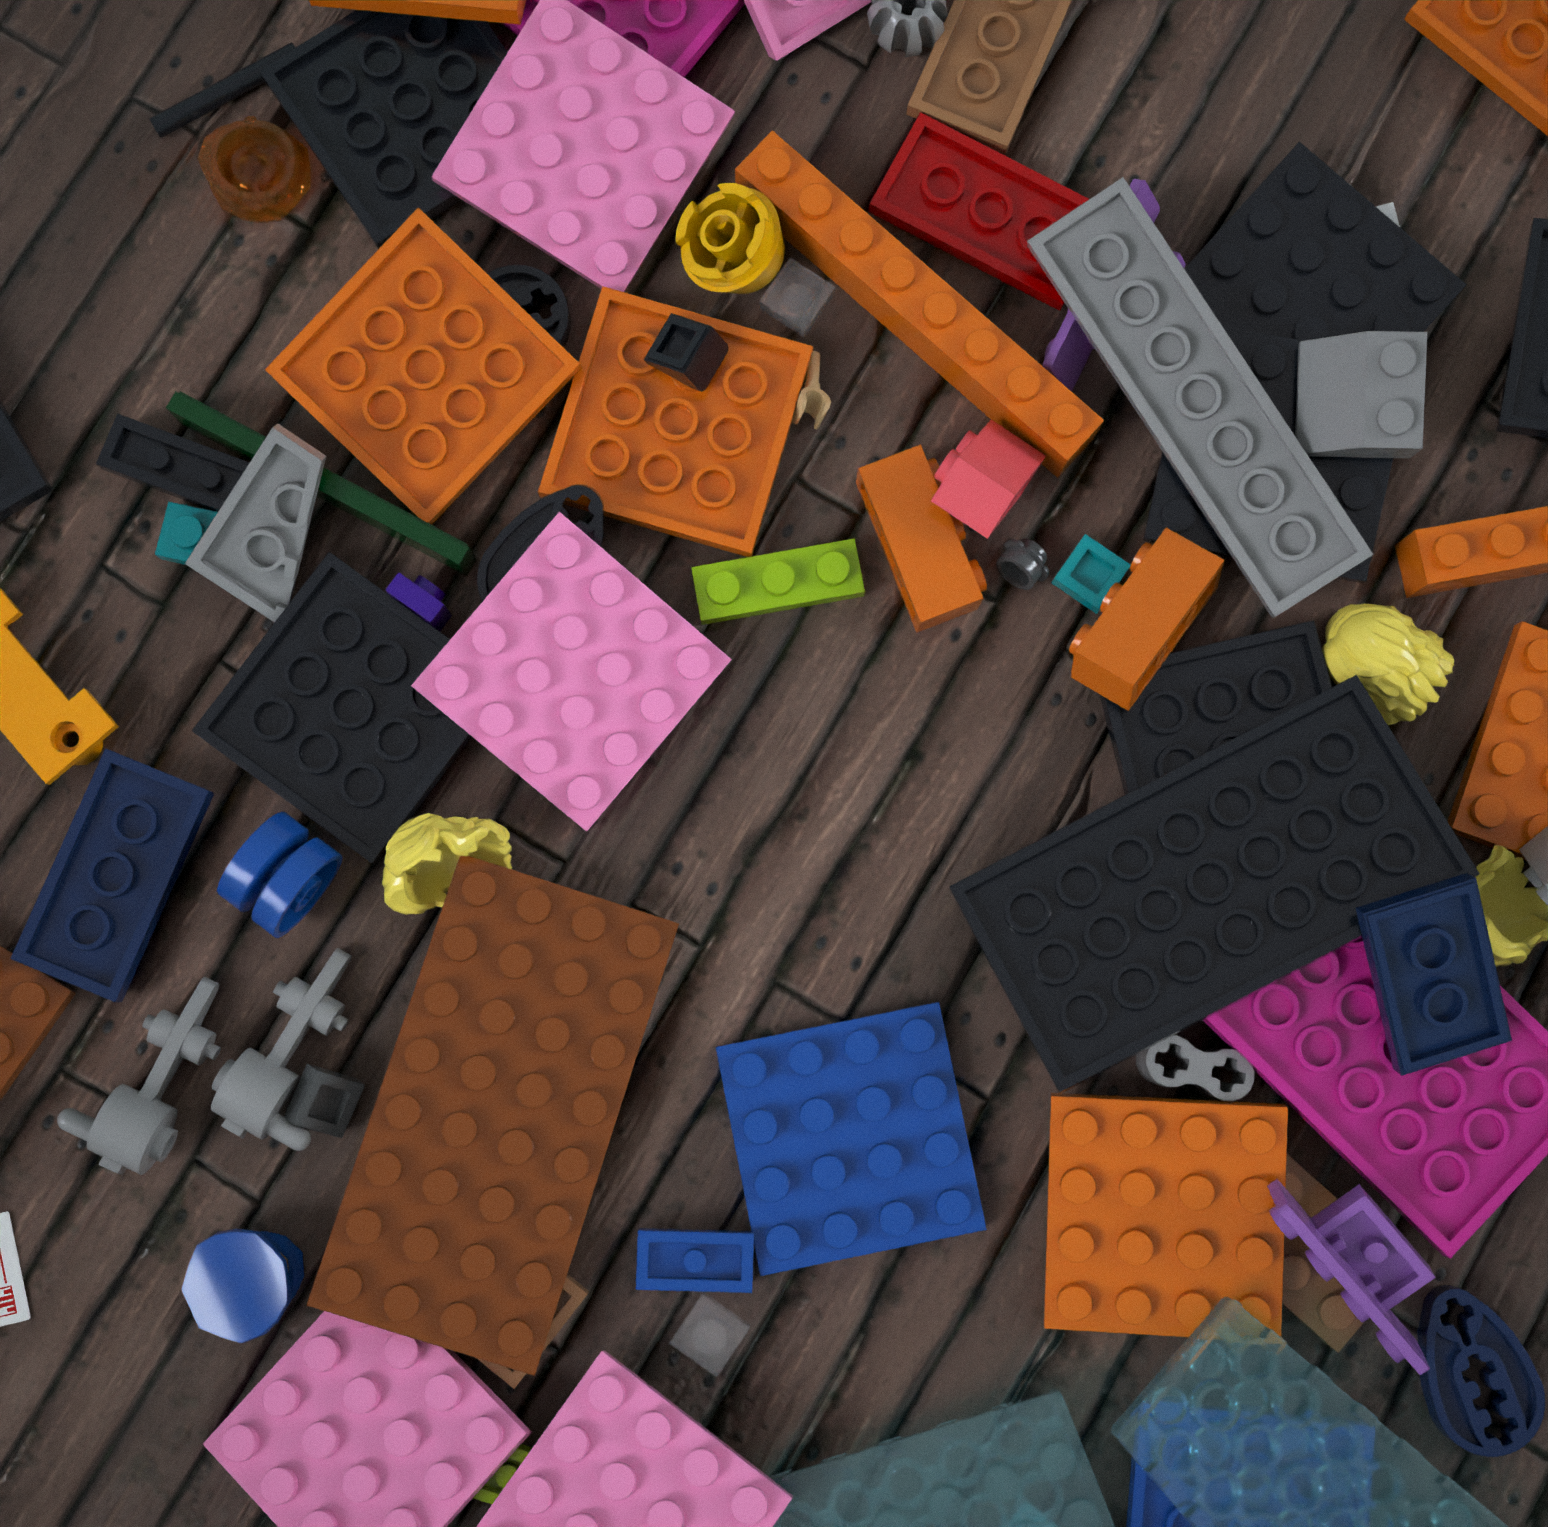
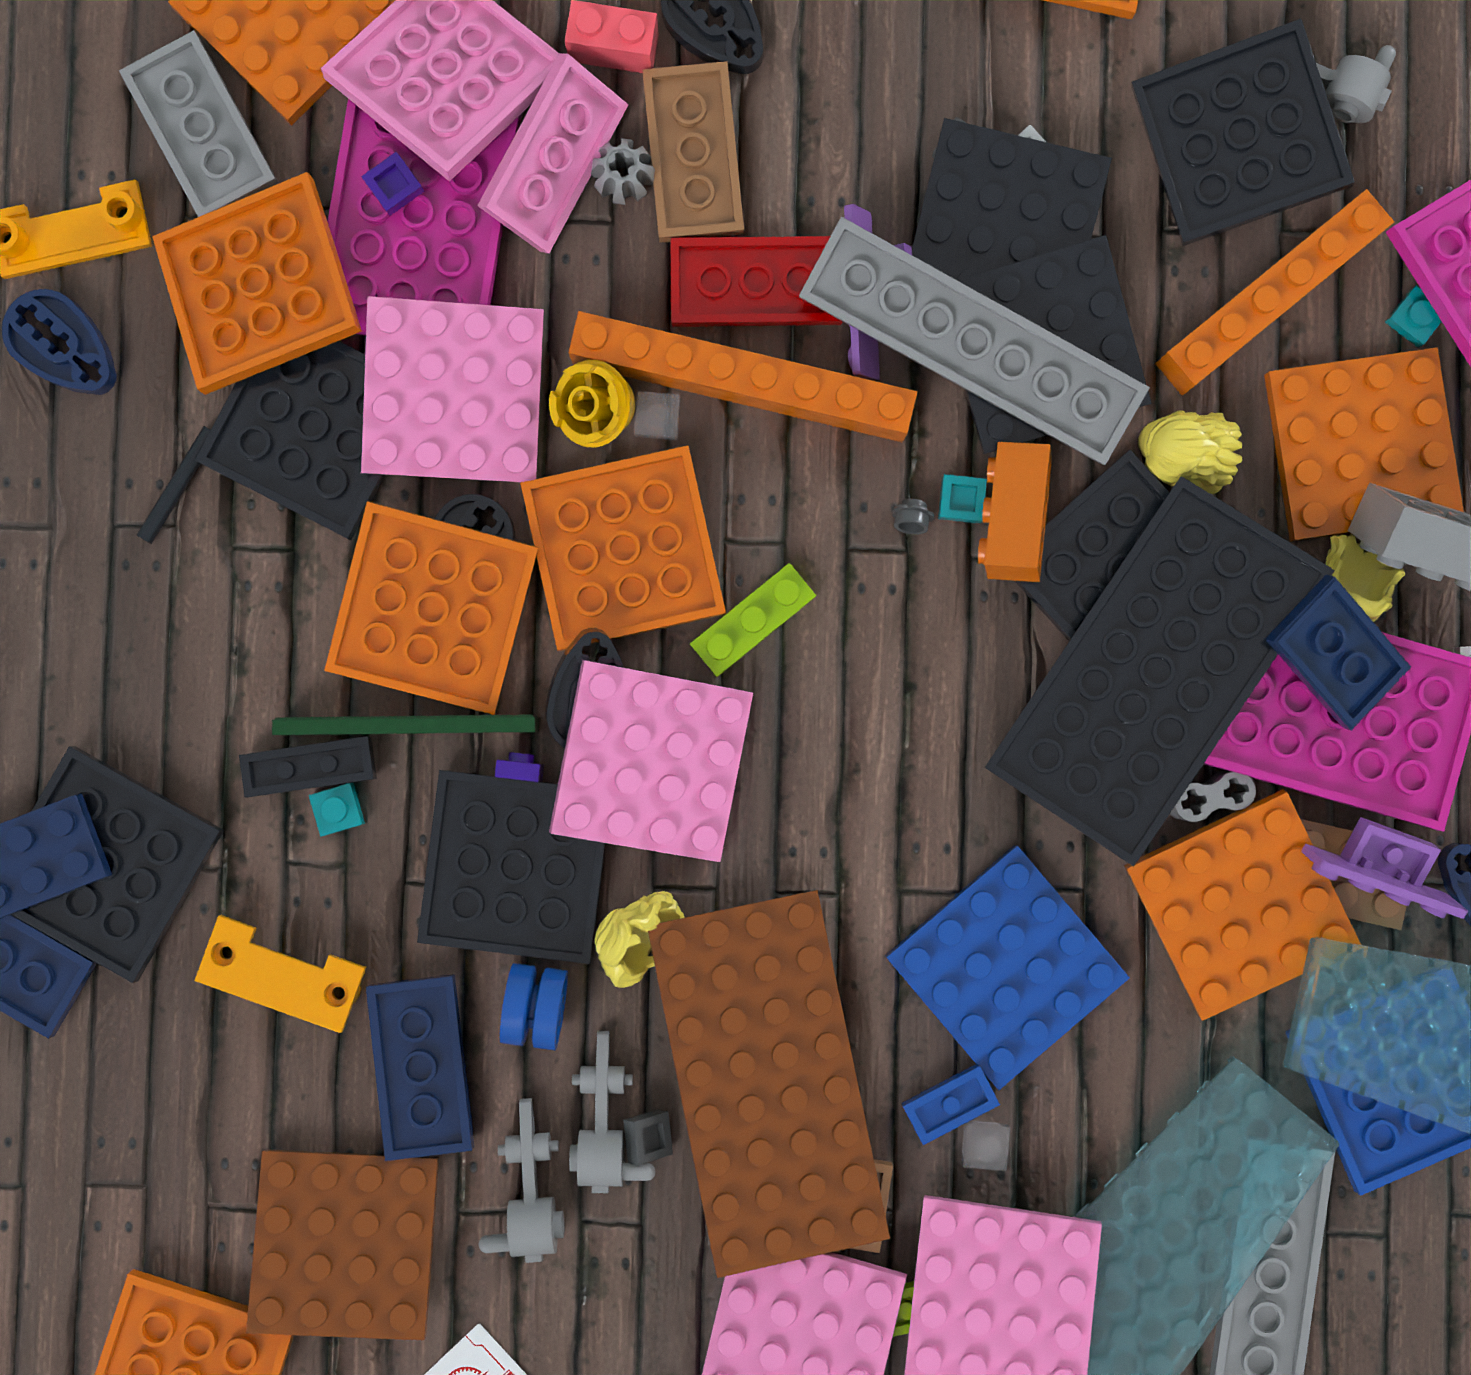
camera: 30 degrees left, 5 degrees up
blue hat [181,1229,304,1343] -> none
light grey wing [185,423,326,623] -> none
clear orange hat [197,116,311,223] -> none
black slope [644,313,729,392] -> none
tan hand [792,351,831,430] -> none
orange brick [856,444,987,633] -> none
coral brick [931,420,1046,539] -> none
light grey slope [1295,331,1427,459] -> none

